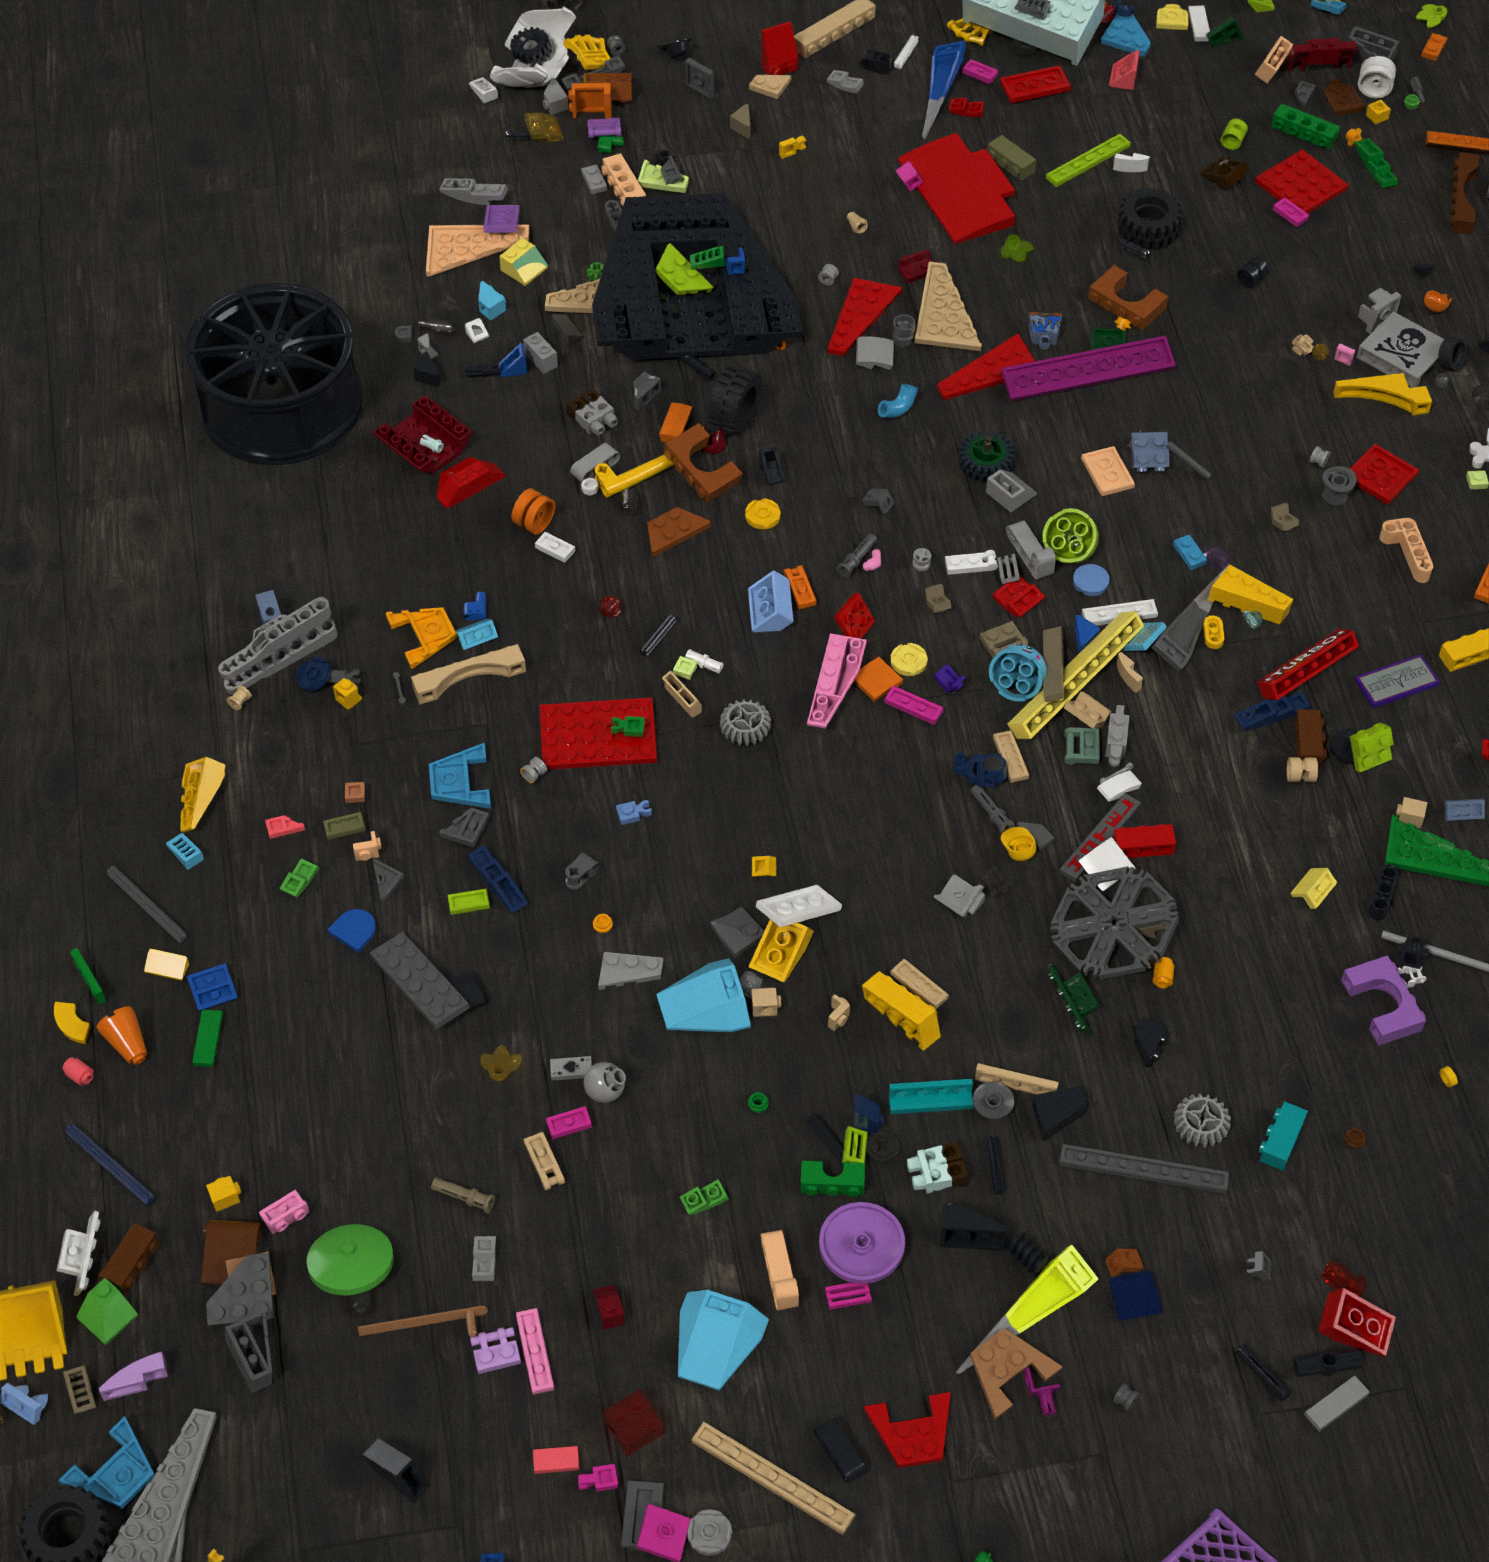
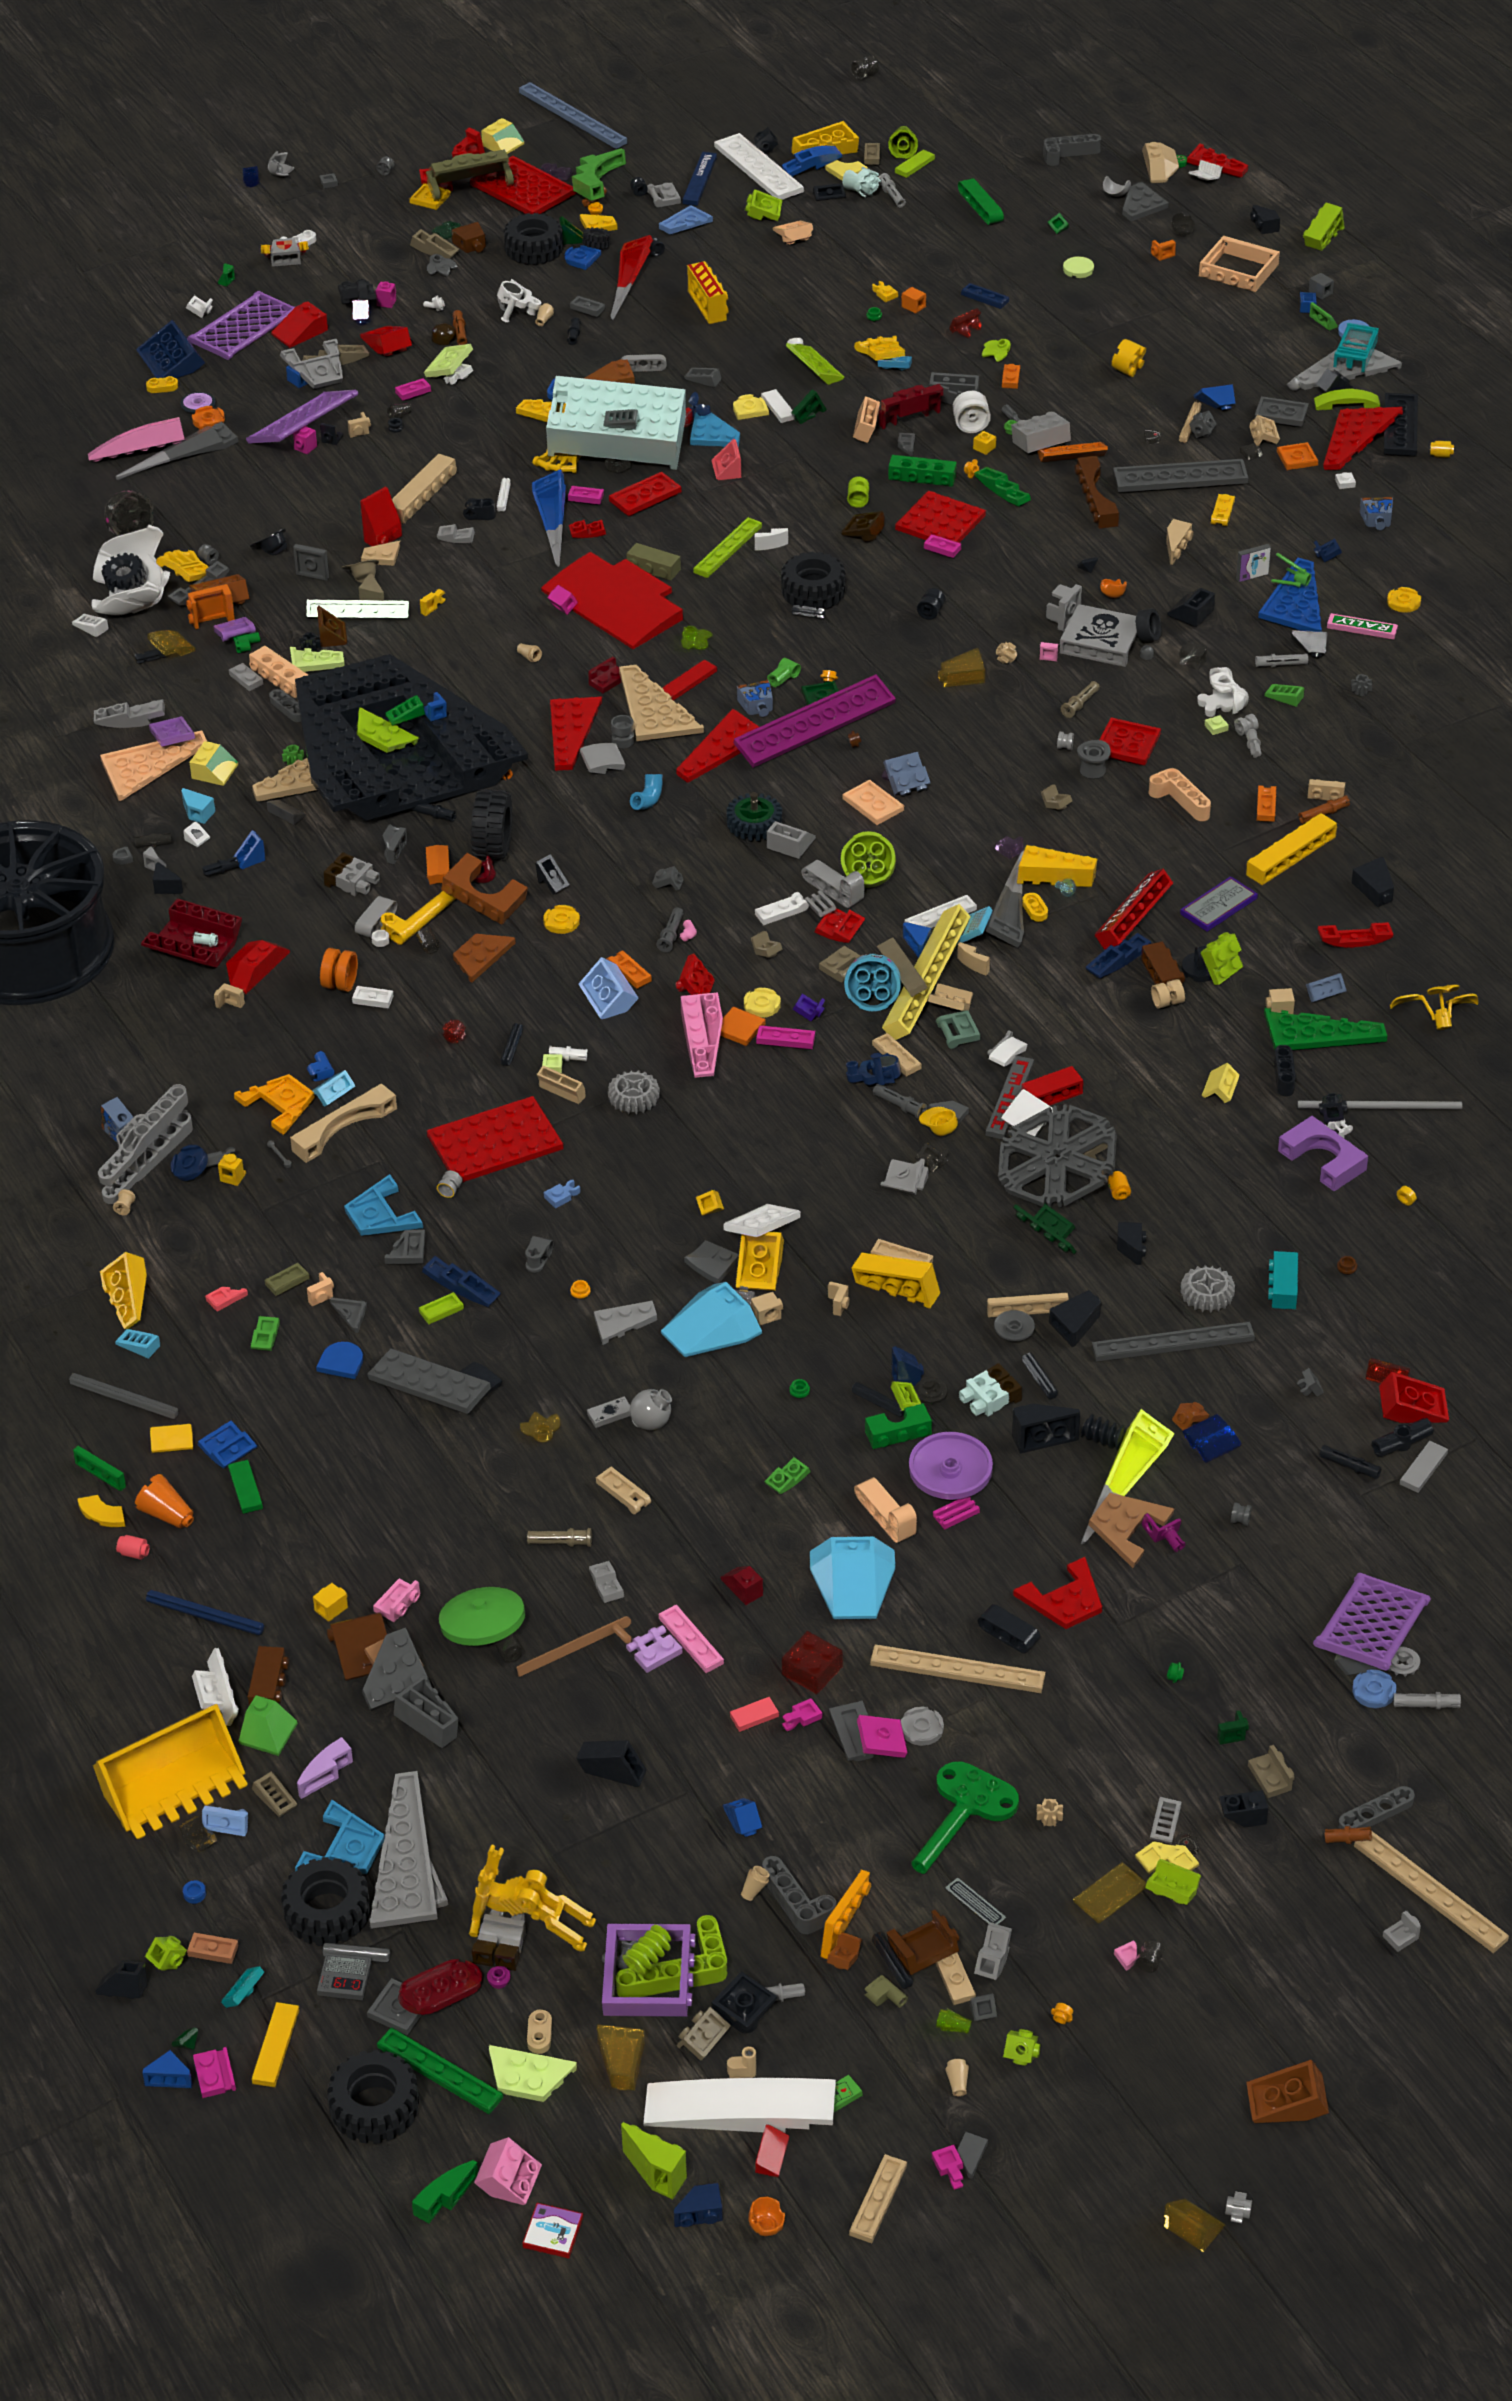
camera: 20 degrees left, 10 degrees down
nougat plate [345,782,365,803] -> none
light grey brick [523,332,558,374] -> none
light grey slope [543,78,569,115] -> none
dark pink plate [546,1106,592,1140] -> none
green plate [611,716,645,737] -> none
dark grey tile [661,155,682,185] -> none
light grey wheel [818,264,839,285] -> none
teal fence [889,1079,973,1114] -> none
light grey wheel [912,548,931,571] -> none
medium blue tile [1073,564,1109,596] -> none
dark orange arch [1088,265,1169,331] -> none
light grey hinge [1105,705,1129,767] -> none
dark grey bar [1166,441,1211,479] -> none
dark azure plate [1173,535,1207,570] -> none
clear yellow plate [1312,344,1329,360] -> none
reddish brown tile [1323,78,1365,116] -> none
yellow arch [1333,373,1432,415] -> none
none -> tan bracket [214,983,245,1009]
none -> plate [307,600,409,619]
none -> reddish brown slope [317,606,347,647]
none -> dark tan piece [341,560,379,583]
none -> red tile [663,660,717,701]
none -> bright green piece [767,658,801,688]
none -> reddish brown plate [847,730,861,748]
none -> clear yellow slope [938,648,985,687]
none -> light grey brick [1011,412,1071,453]
none -> dark tan pin [1061,681,1100,718]

